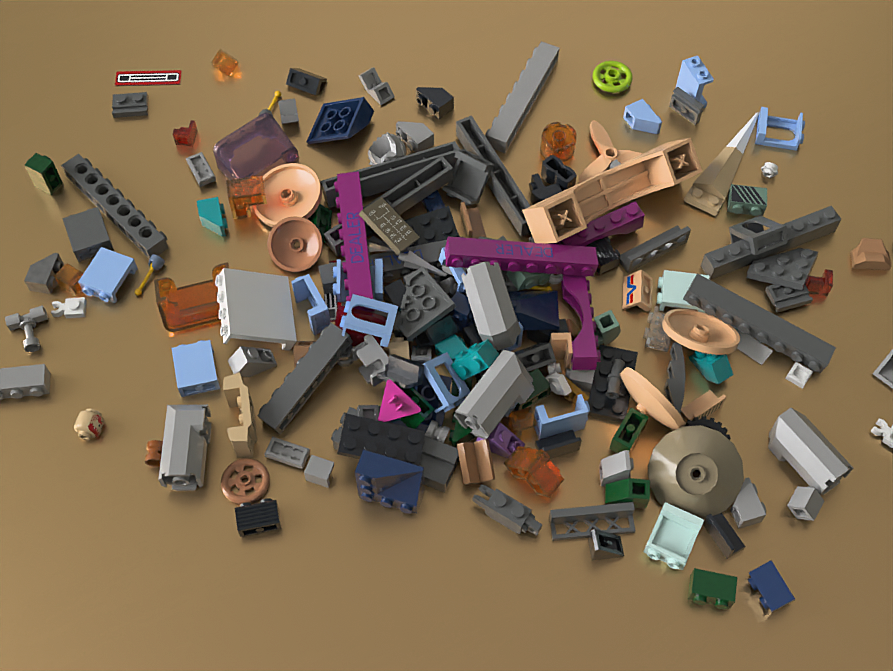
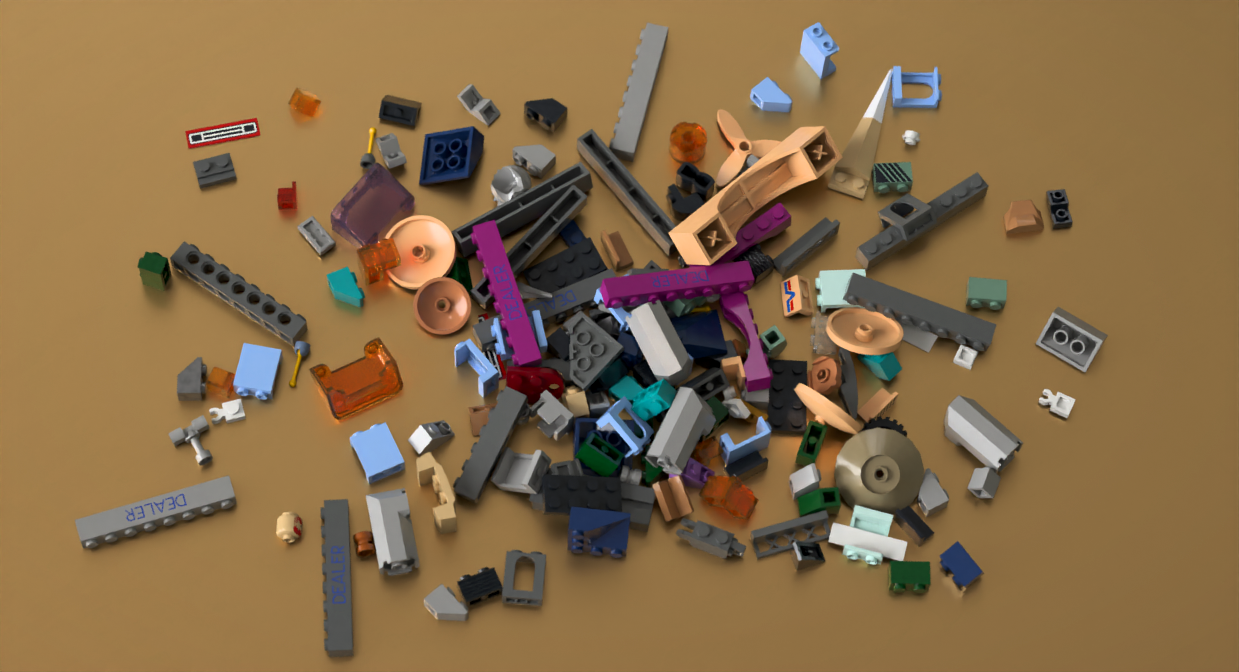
camera: 15 degrees left, 5 degrees up
dark grey panel [62,207,114,262] -> none
white panel [215,268,297,351] -> none
nougat plate [221,458,270,504] -> none
light grey plate [264,437,310,469] -> none
light grey panel [304,455,334,488] -> none
light blue panel [340,294,398,348] -> none
dark tan tile [359,197,420,255] -> none
black panel [377,354,424,389] -> none
dark pink piece [378,379,421,422] -> none
light grey piece [398,251,447,277] -> none
dark grey panel [442,149,494,206] -> none
lime plate [593,61,633,93] -> none
dark grey pin [606,359,625,399] -> none
dark grey plate [669,87,704,125] -> none
dark grey plate [747,248,818,291] -> none
dark grey plate [765,284,813,312] -> none
clear red panel [805,269,833,296] -> none
none -> dark grey brick [320,499,354,657]
none -> light grey slope [424,584,469,621]
none -> light grey panel [491,447,552,494]
none -> dark grey panel [502,550,546,606]
none -> nougat plate [807,356,842,395]
none -> white sticker [828,522,908,561]
none -> sand green brick [966,277,1007,310]

